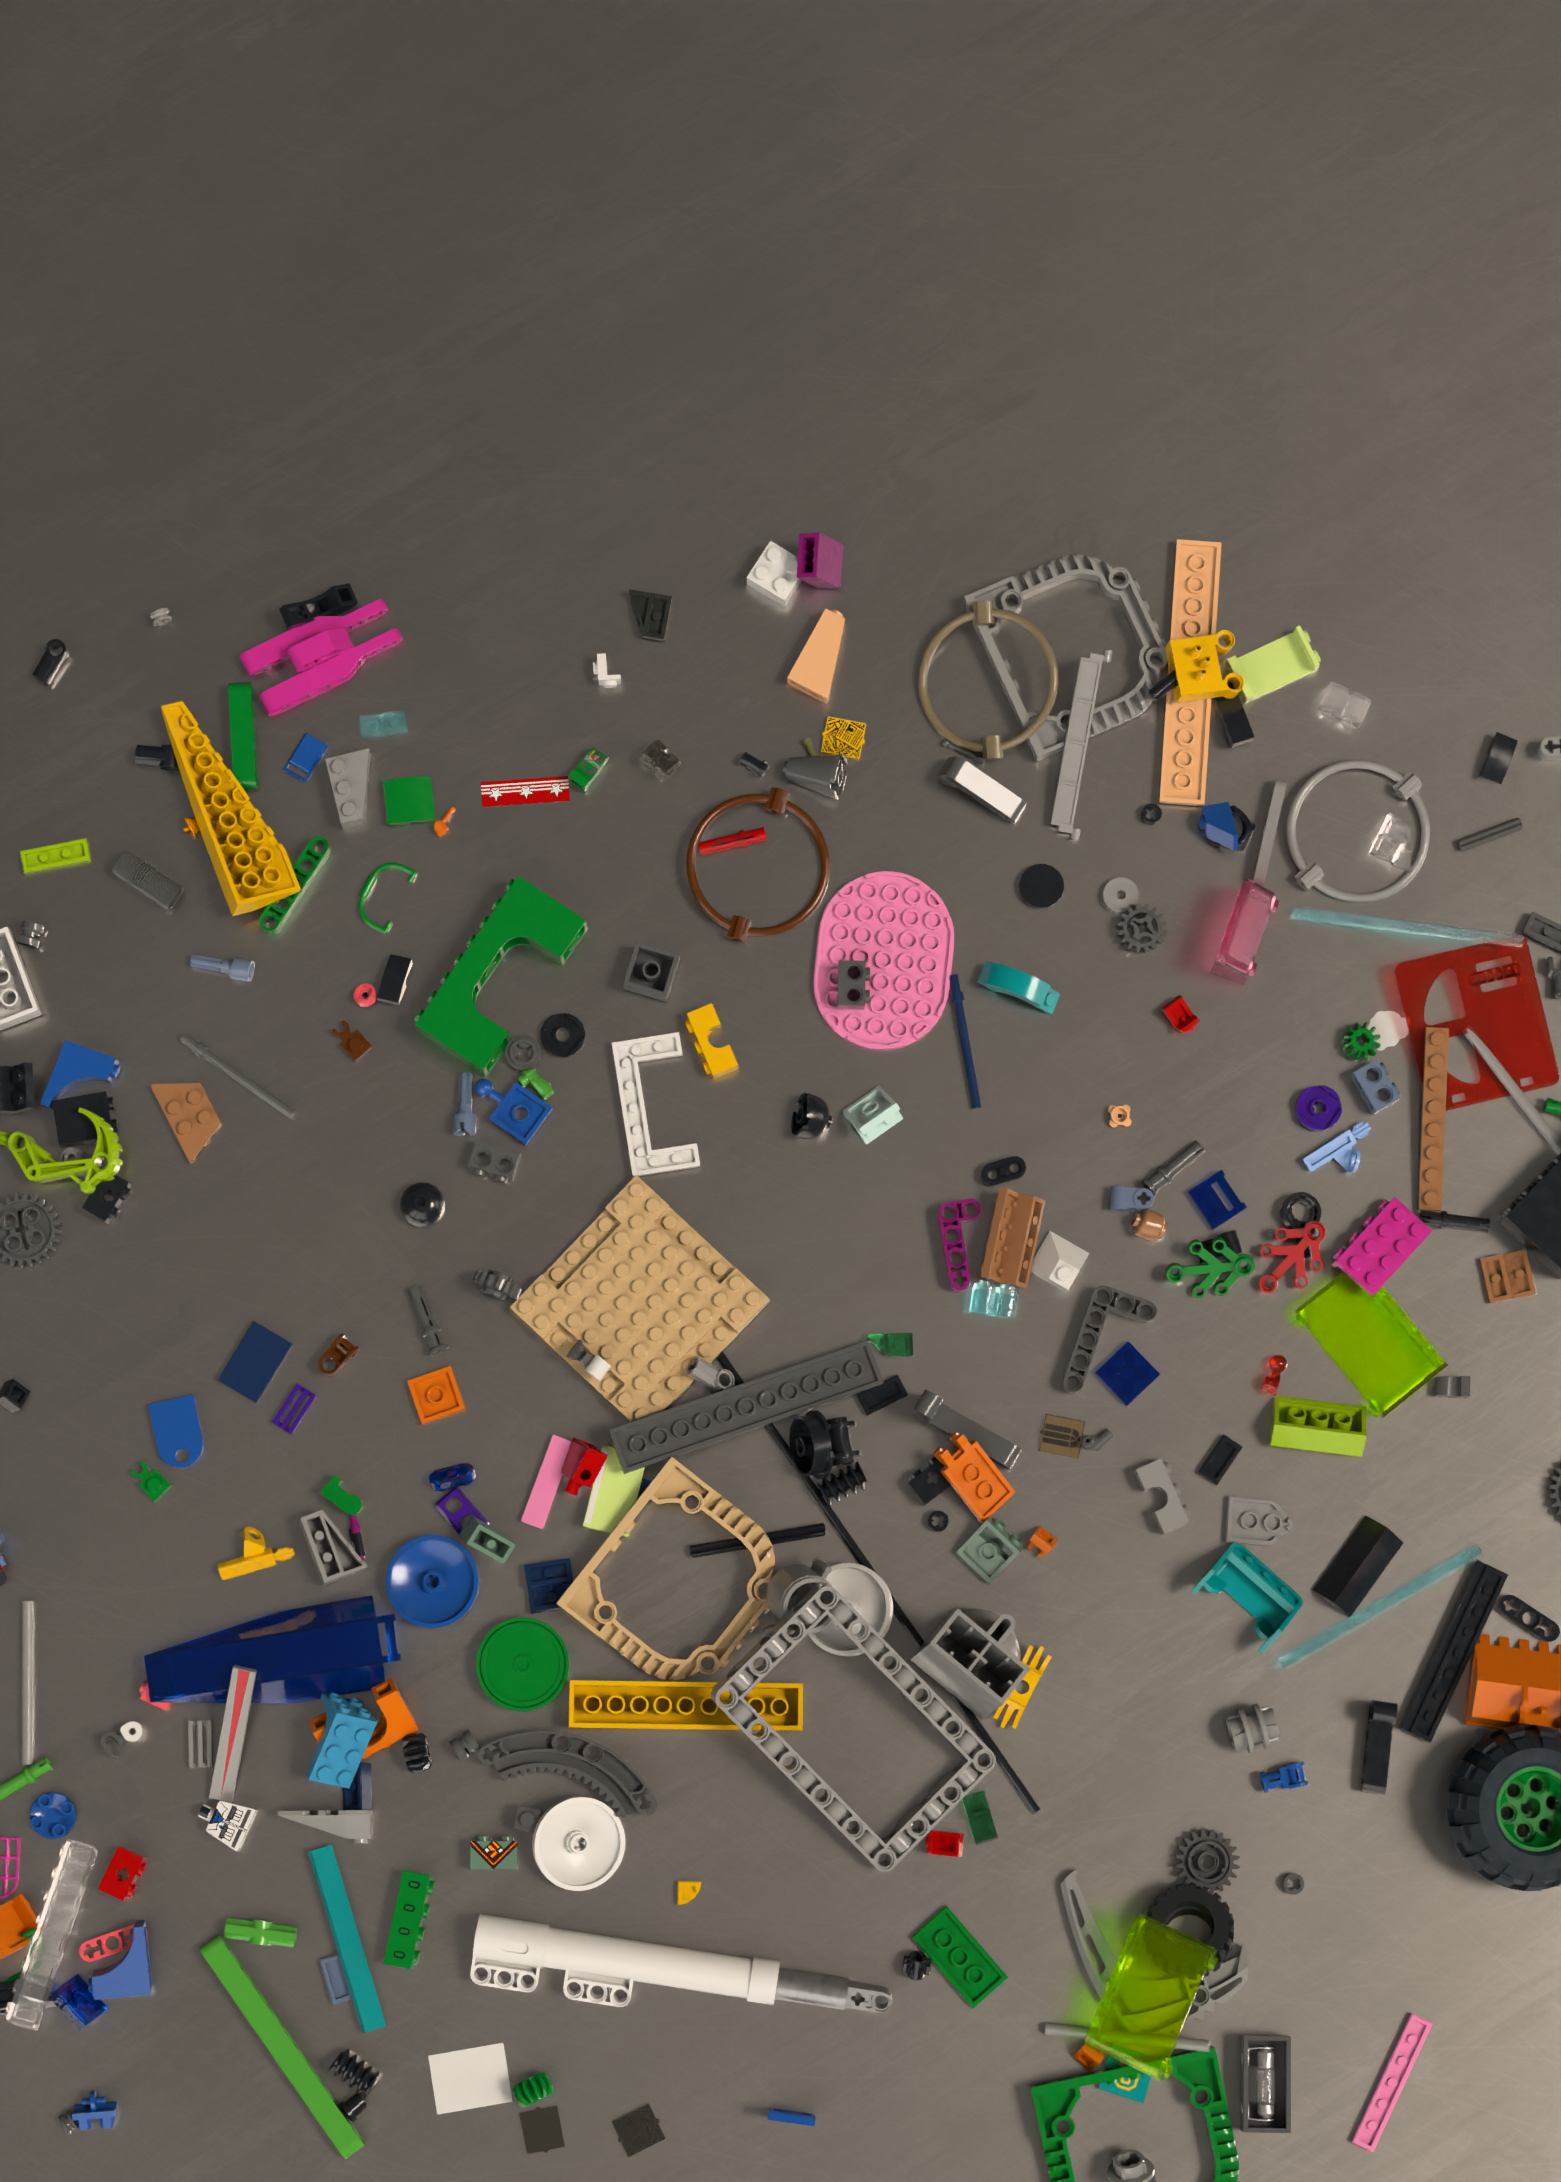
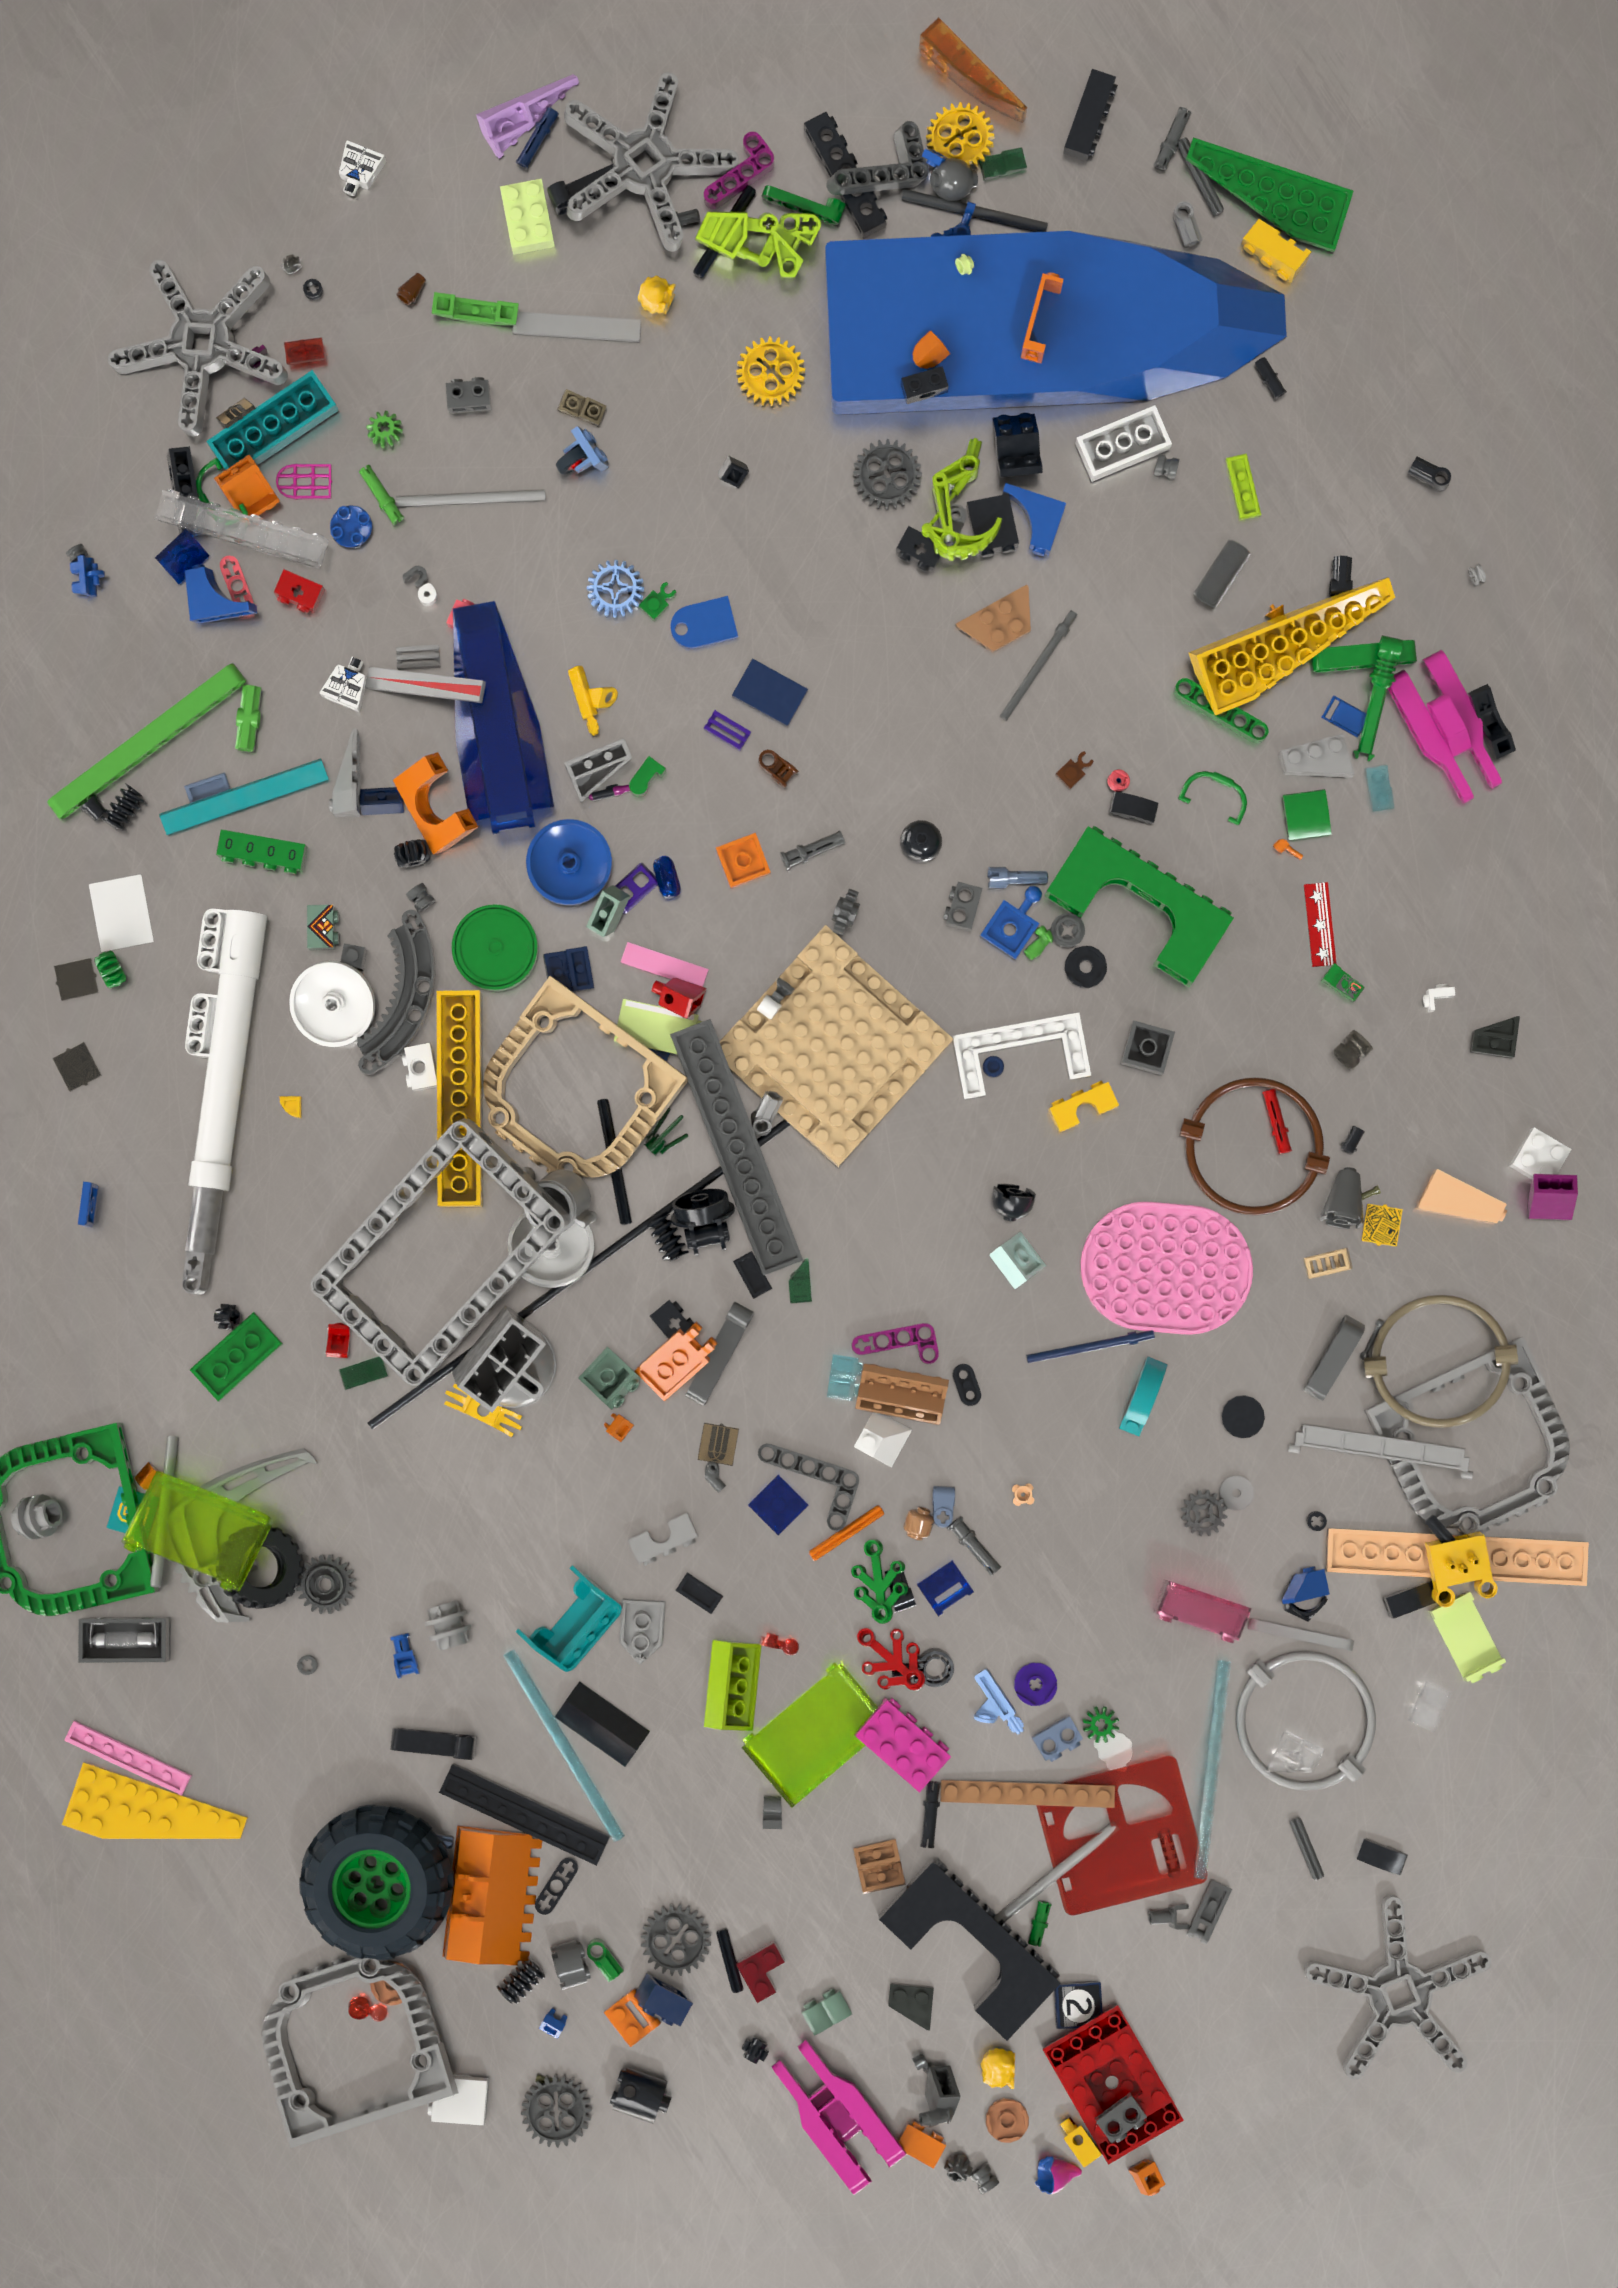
camera: 90 degrees right, 5 degrees up
sand blue piece [190,954,255,981] -> none
dark azure bracket [305,1693,377,1788] -> none
dark grey brick [837,960,870,1010] -> none
black bush [928,1511,949,1532] -> none
red bracket [1161,995,1200,1034] -> none
none -> yellow wing [62,1762,248,1839]
none -> white brick [402,1043,437,1092]
none -> light blue gear [587,560,644,618]
none -> dark green plant [644,1108,688,1156]
none -> orange axle [809,1505,884,1561]
none -> dark blue tile [983,1056,1004,1078]
none -> tan slope [1304,1248,1353,1279]
none -> green piece [1353,635,1403,761]

